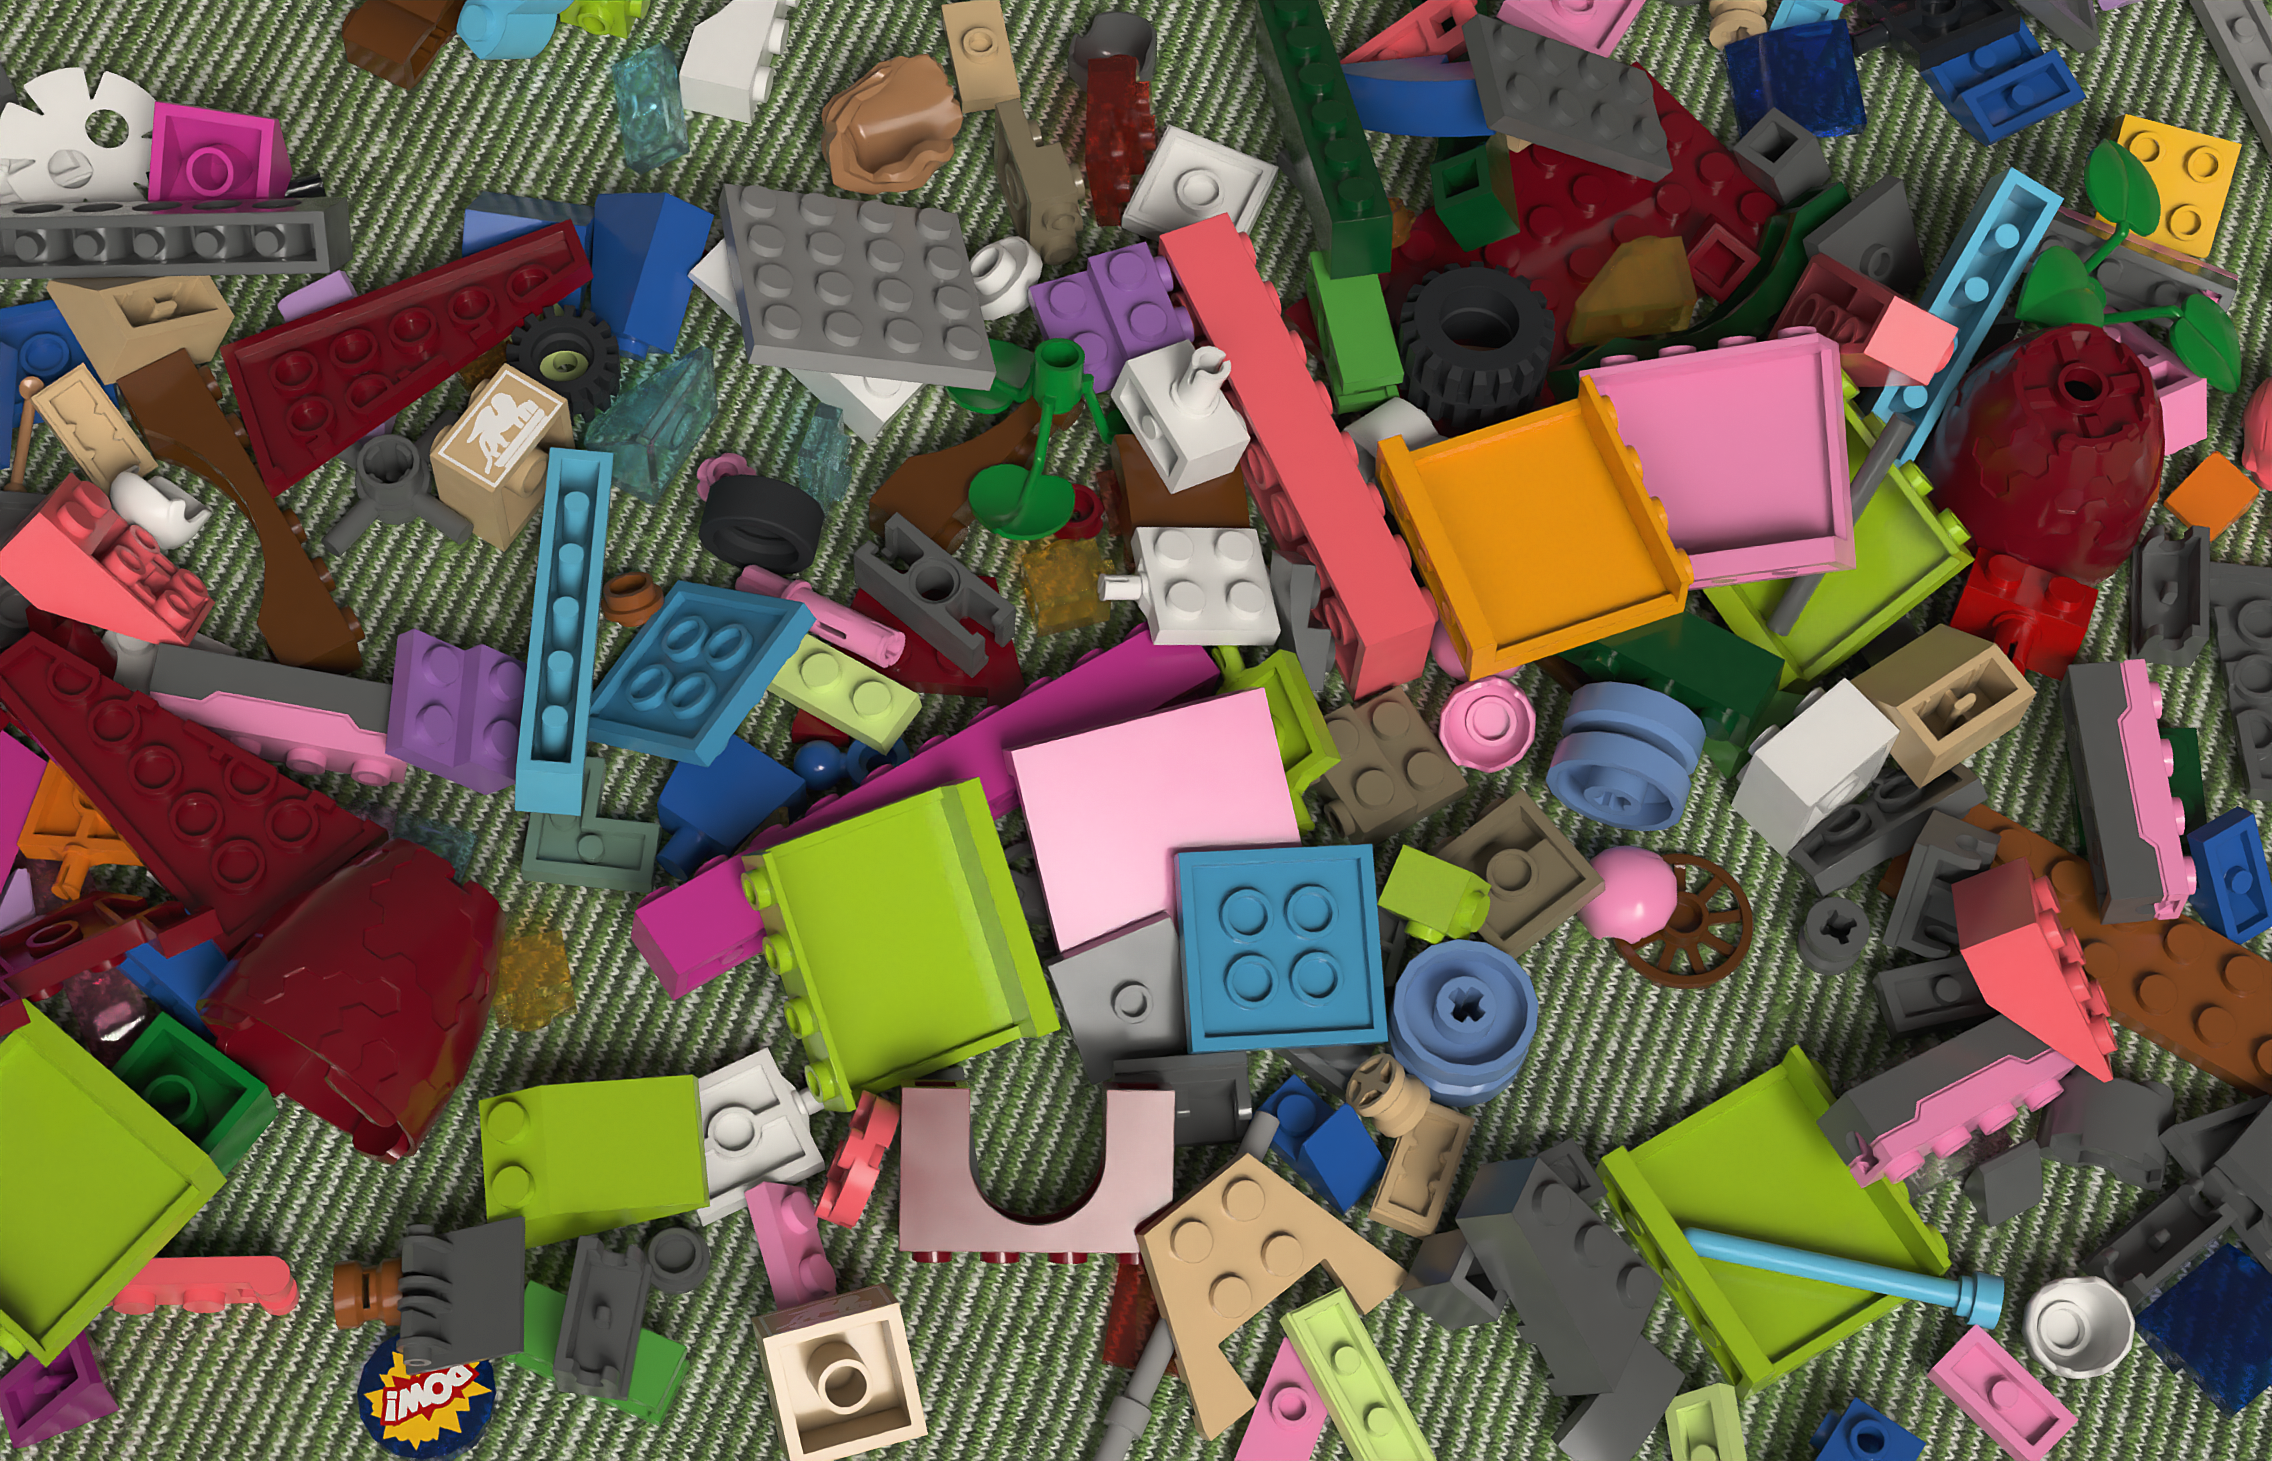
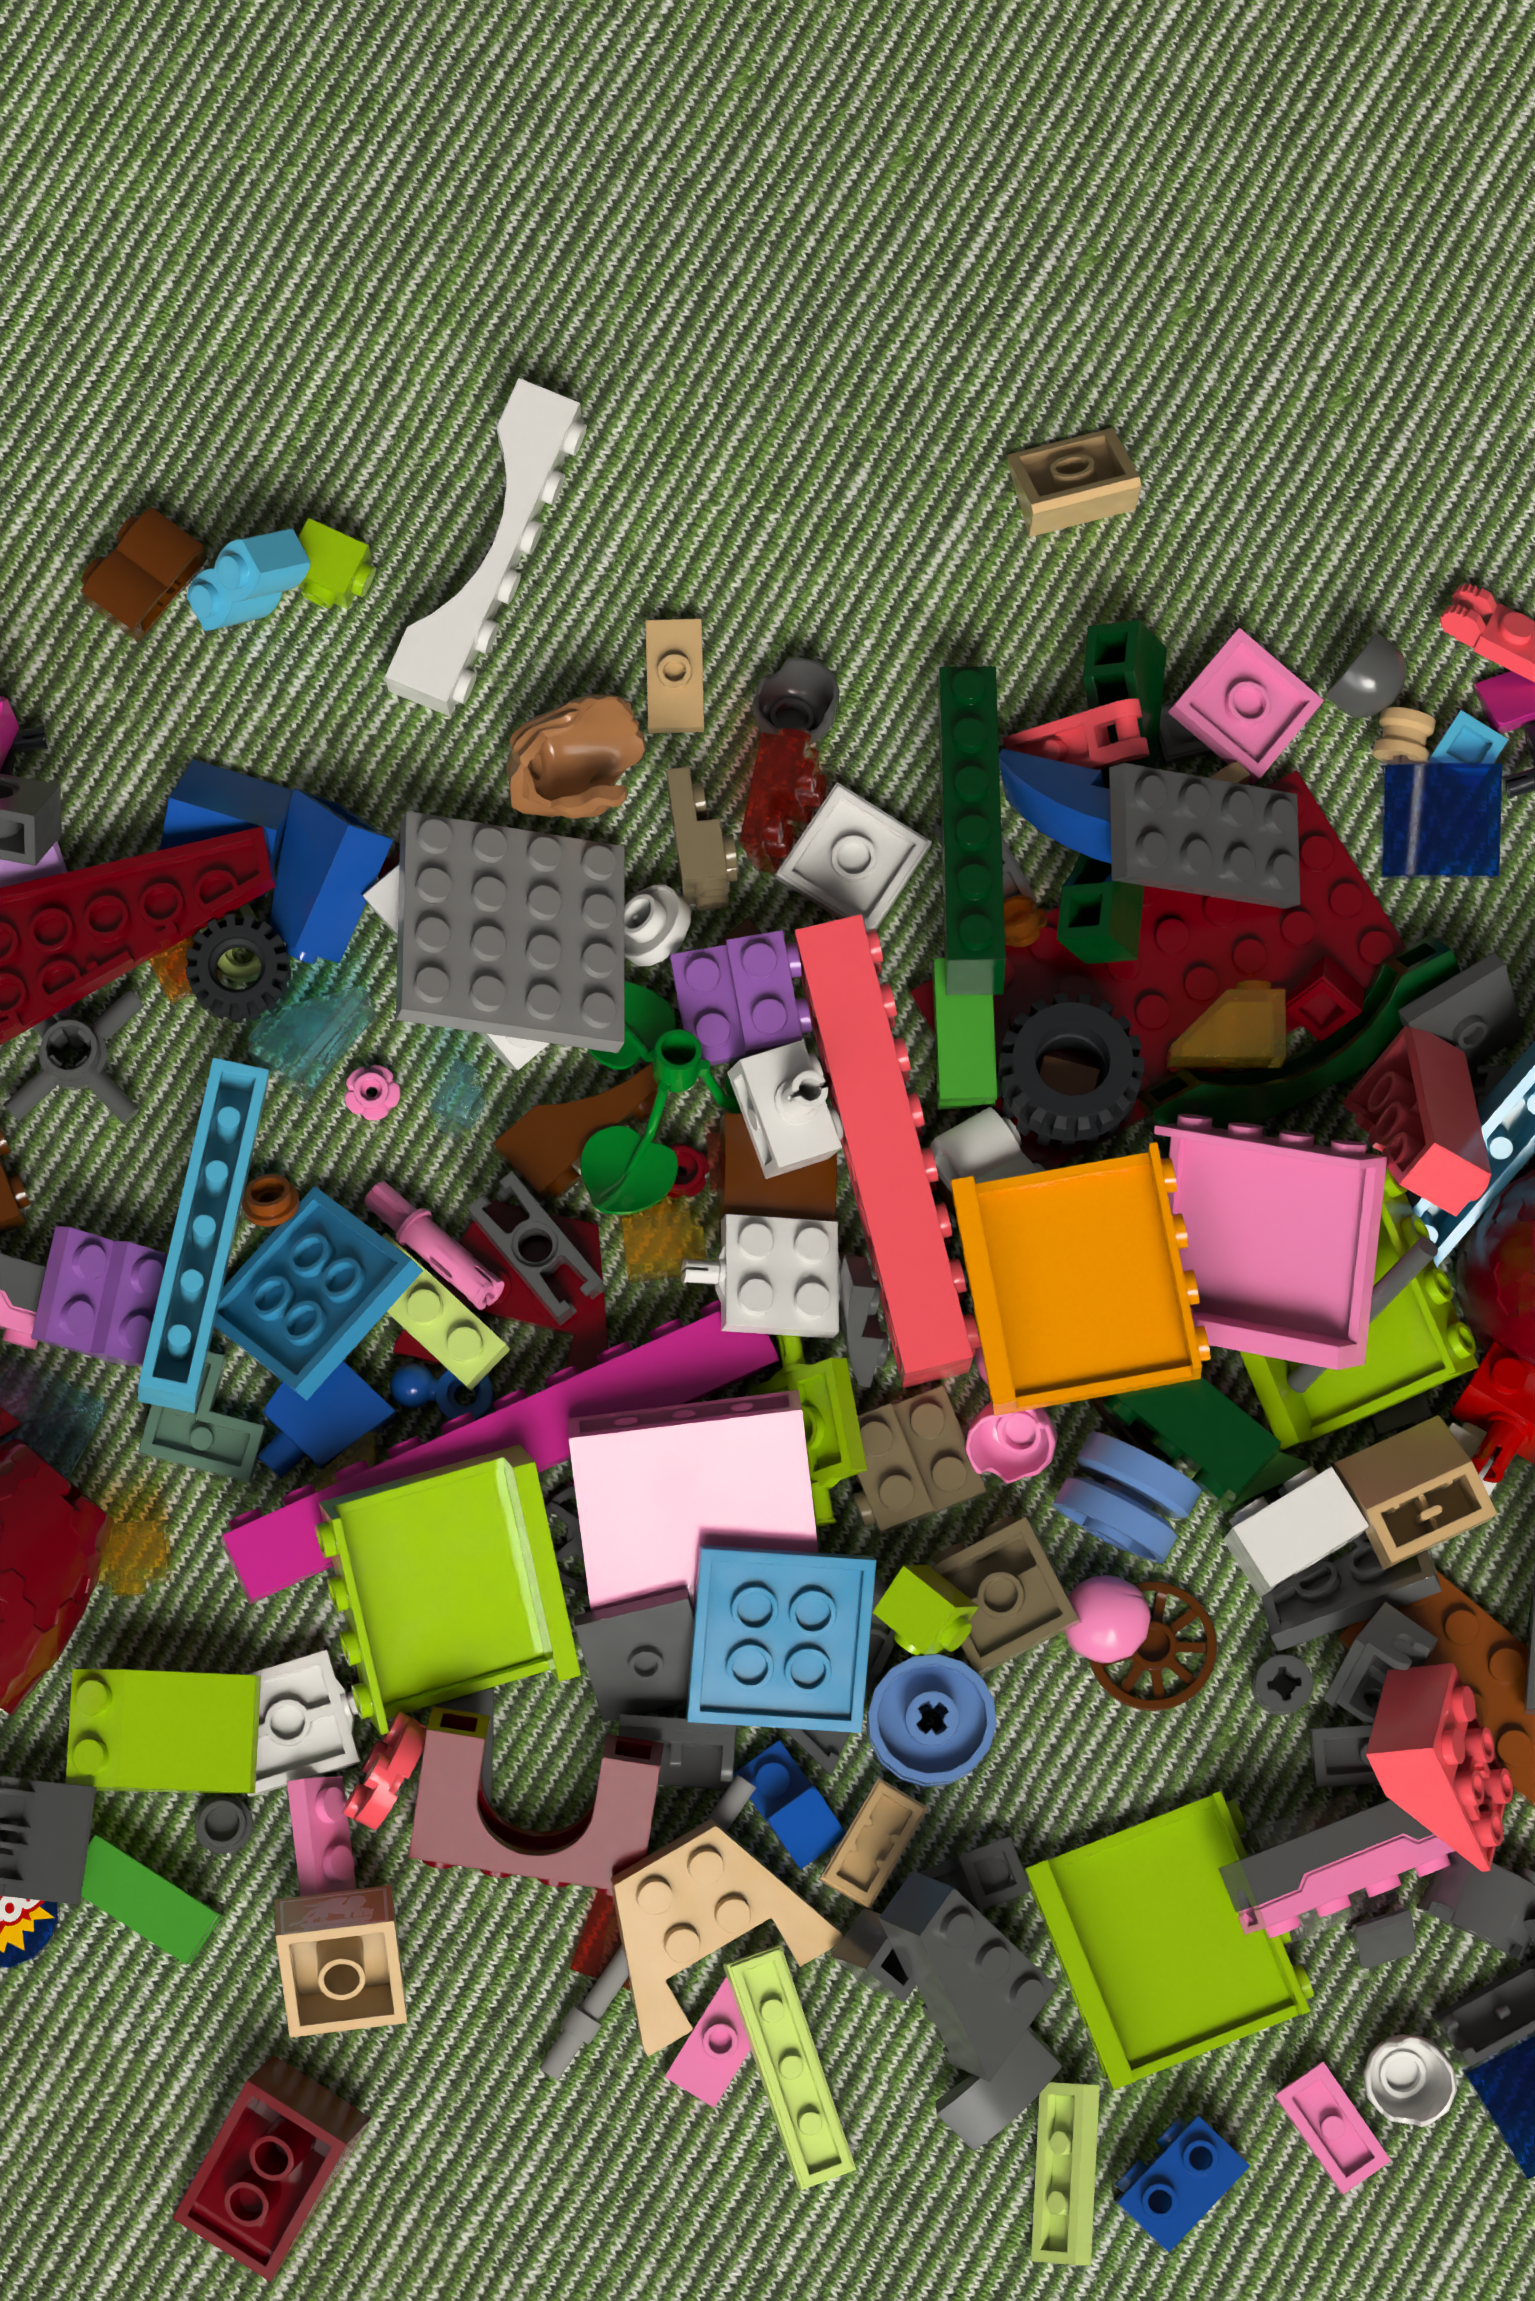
camera: 15 degrees right, 15 degrees up
tan brick [429,363,575,552] -> none
dark grey hinge [552,1235,653,1401] -> none
clear light blue plate [612,42,690,175] -> none
black tyre [698,474,825,575] -> none
tan wheel [1345,1053,1431,1138] -> none
medium azure piece [1682,1227,2004,1330] -> none
dark grey brick [1732,107,1832,207] -> none

